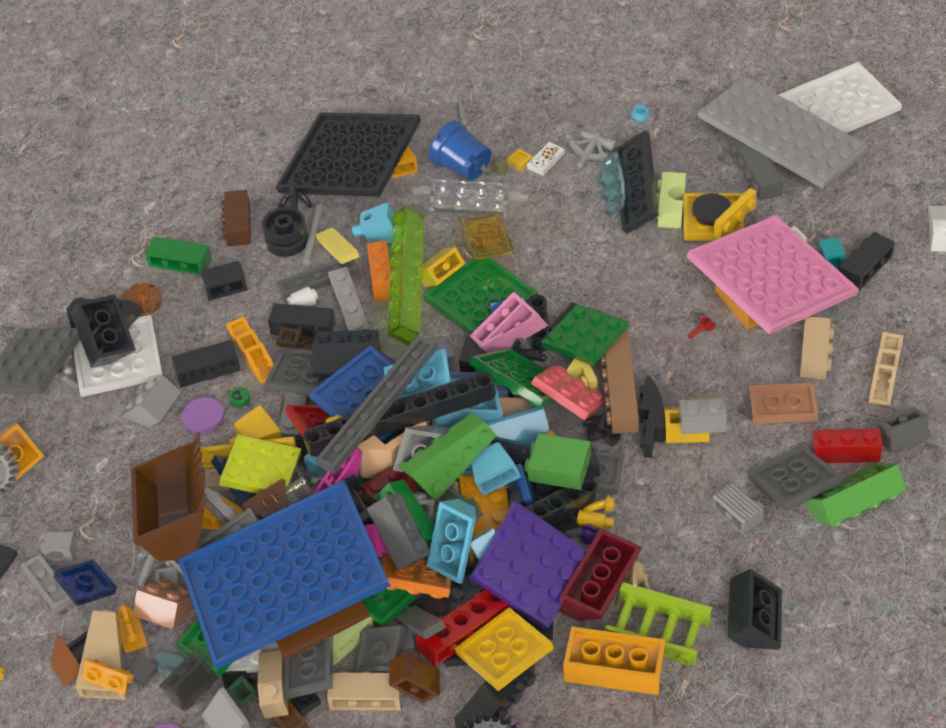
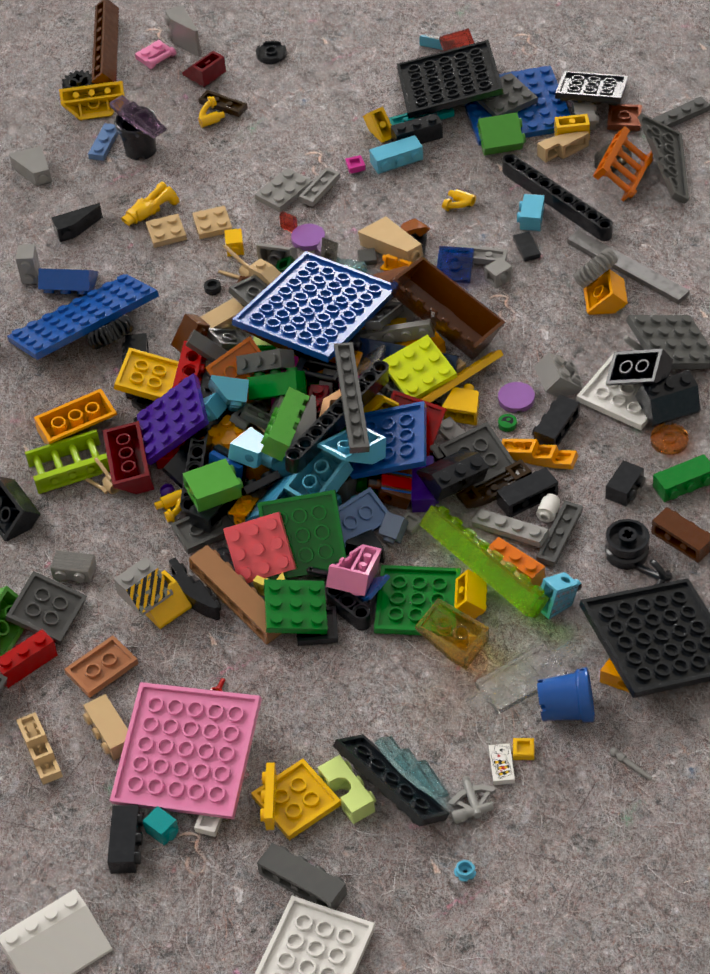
camera: 140 degrees right, 0 degrees up
light orange hinge [82,658,134,695] -> none
reddish brown piece [243,479,287,518] -> none
light grey bar [302,204,323,265] -> none
light yellow tile [315,227,359,264] -> none
olive plate [491,157,508,176] -> none
black tile [692,193,731,226] -> none
light grey plate [698,76,869,189] -> none

